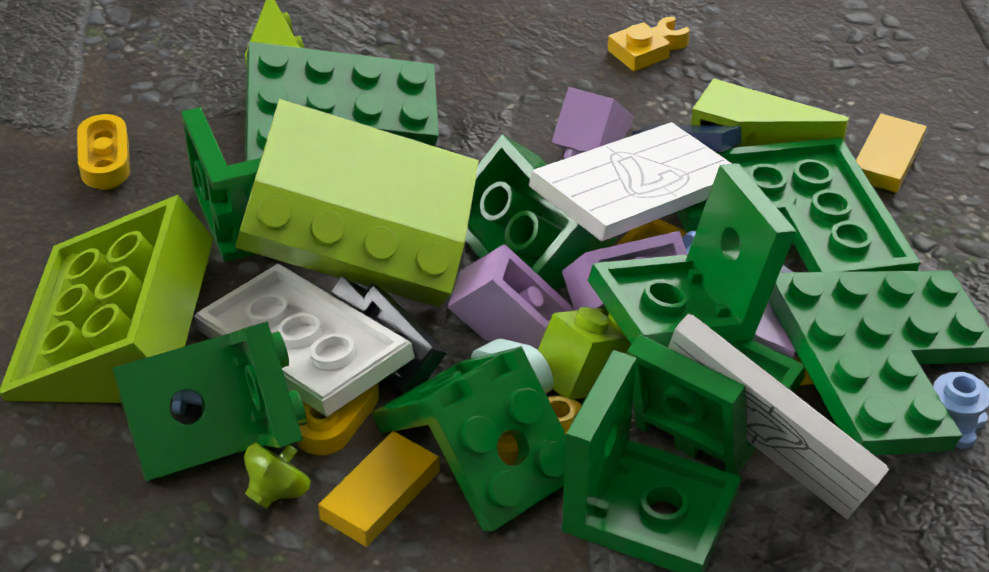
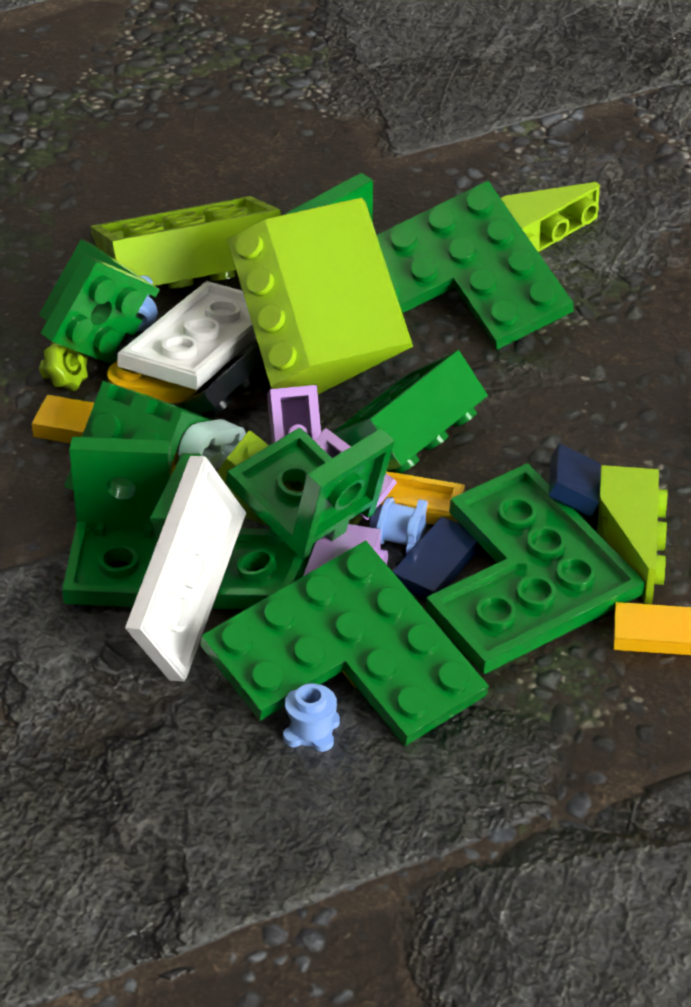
camera: 70 degrees right, 0 degrees up
yellow plate [77,114,130,190] -> none
white tile [529,122,732,241] -> none
lavender slope [552,87,634,159] -> none

